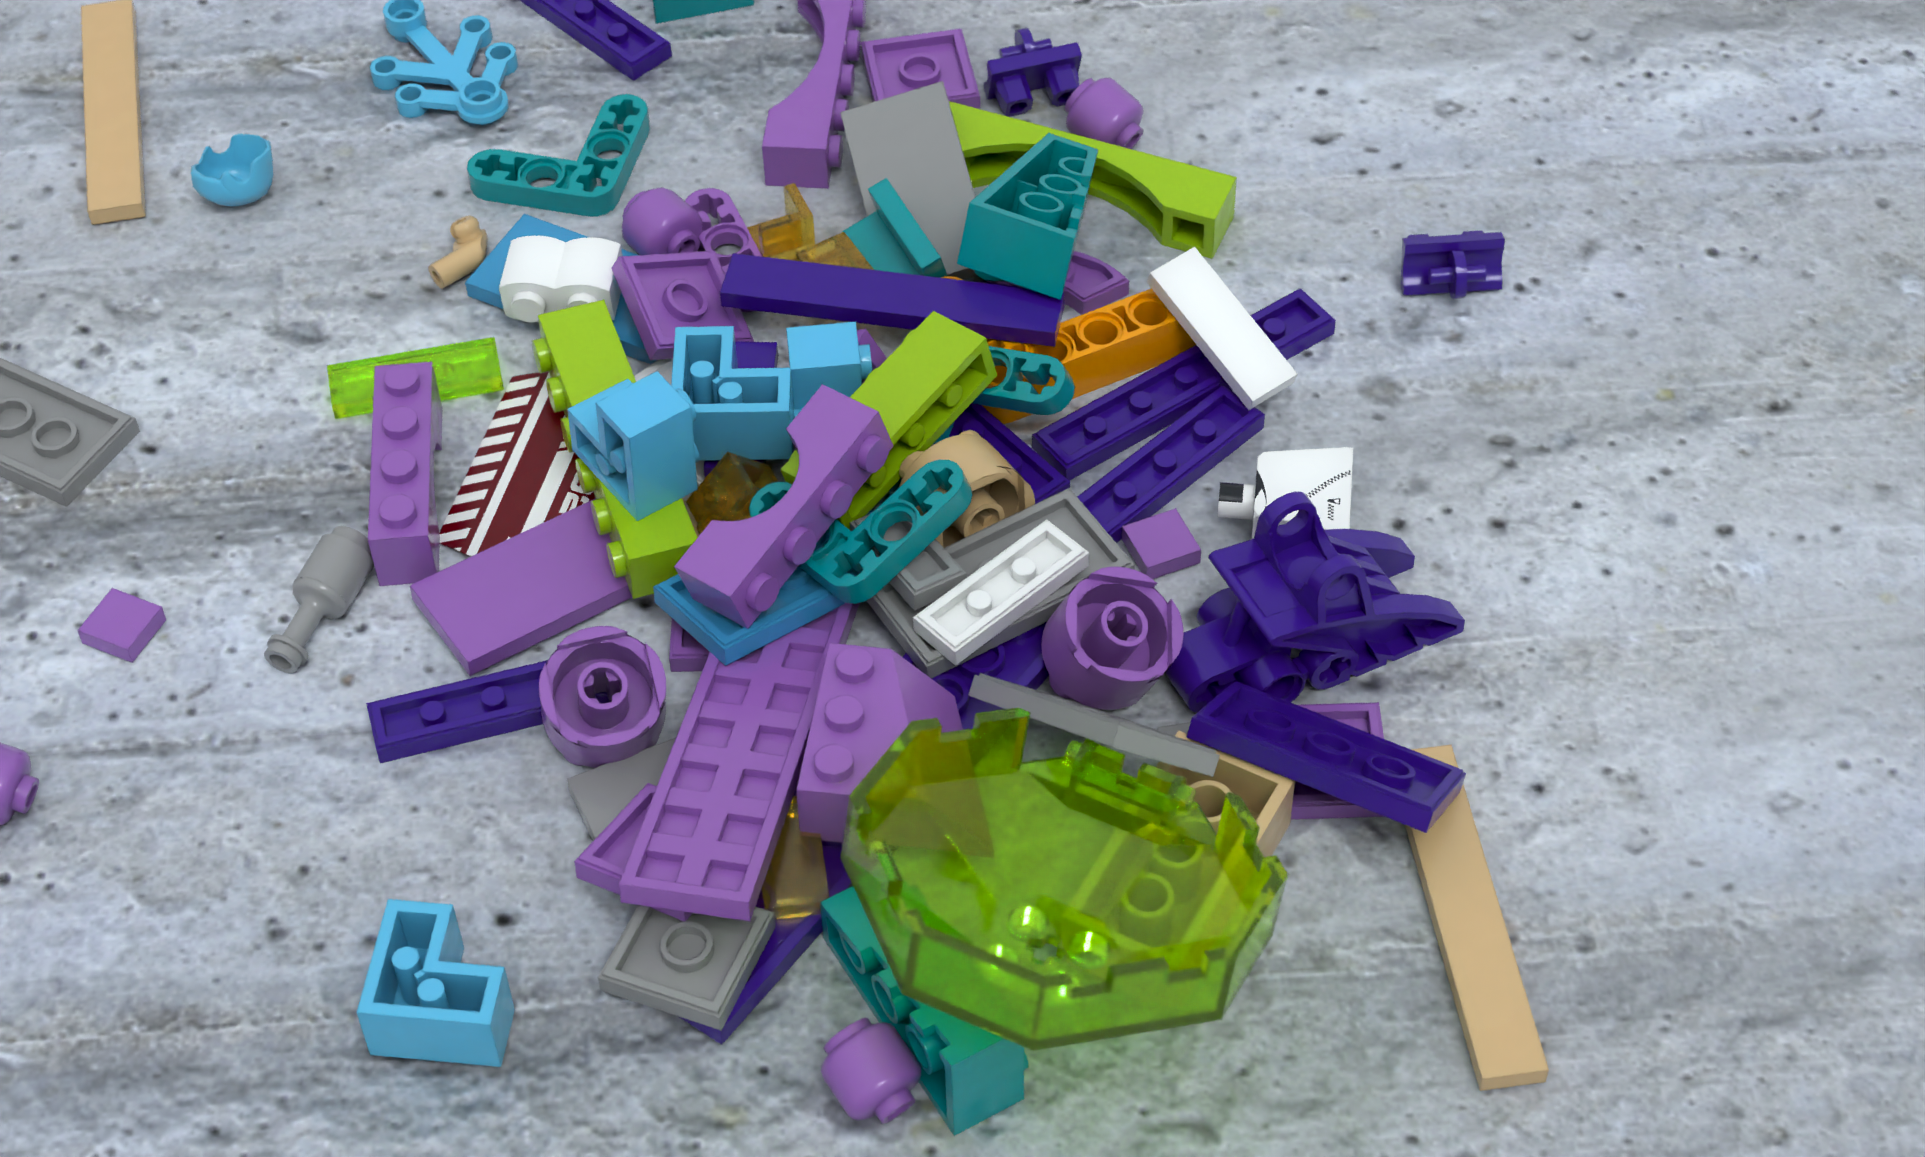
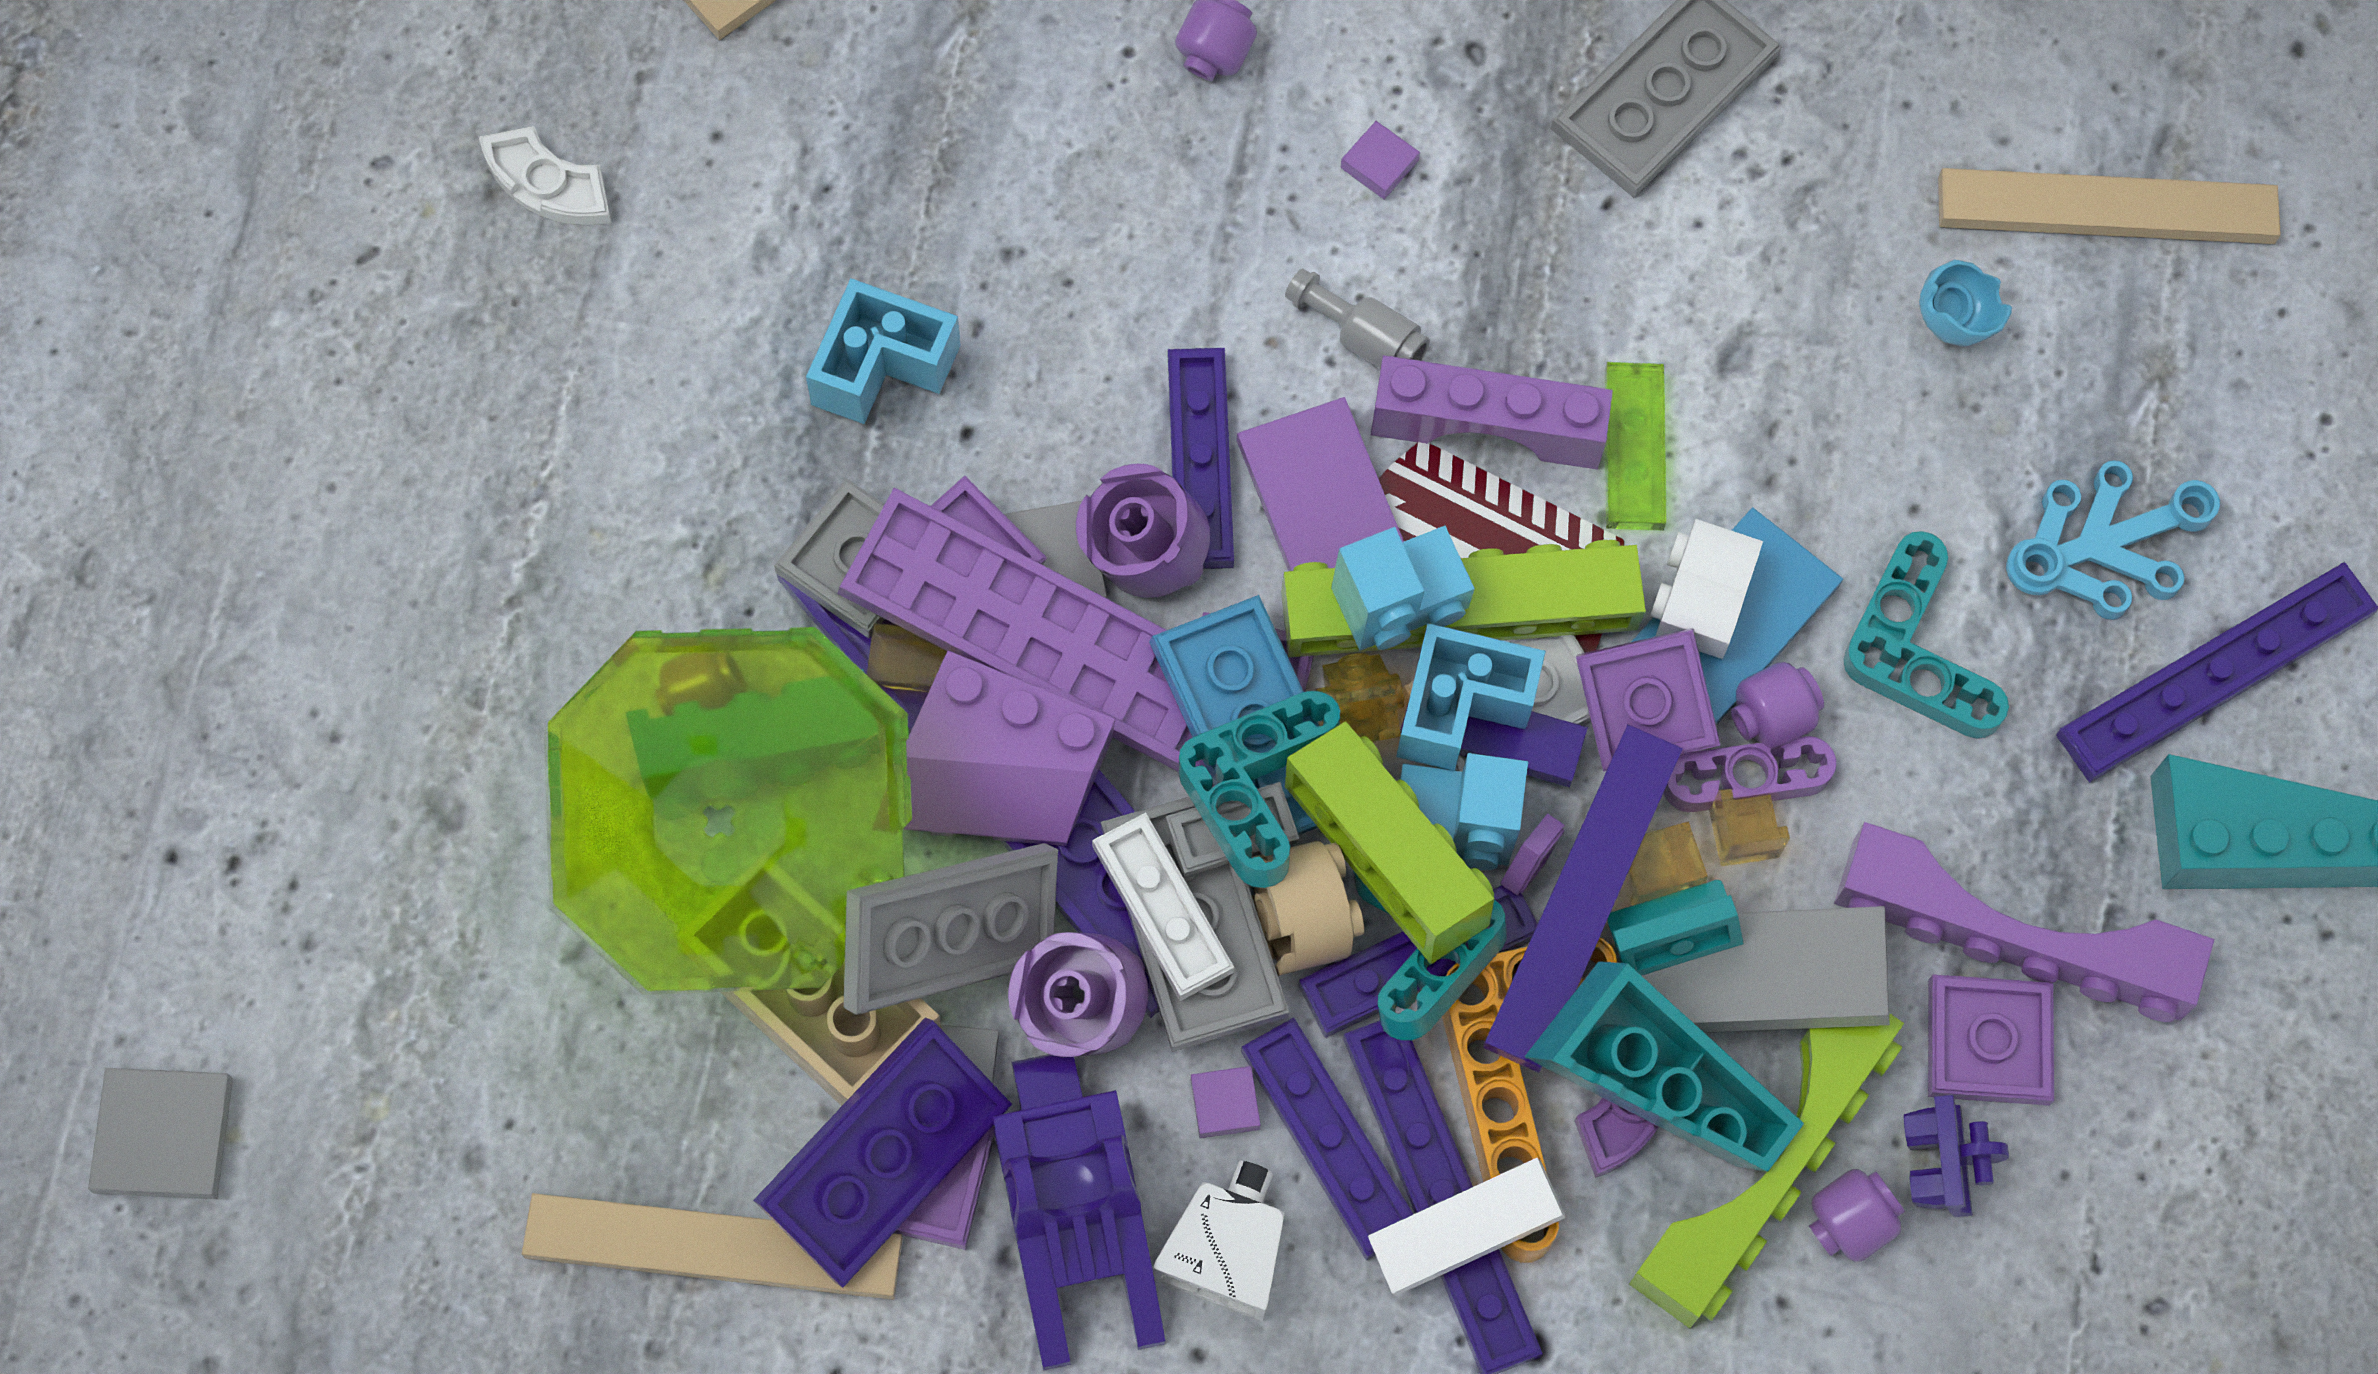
camera: 100 degrees right, 20 degrees up
tan arm [428,216,488,289] -> none
medium lavender arch [674,384,894,629] -> none

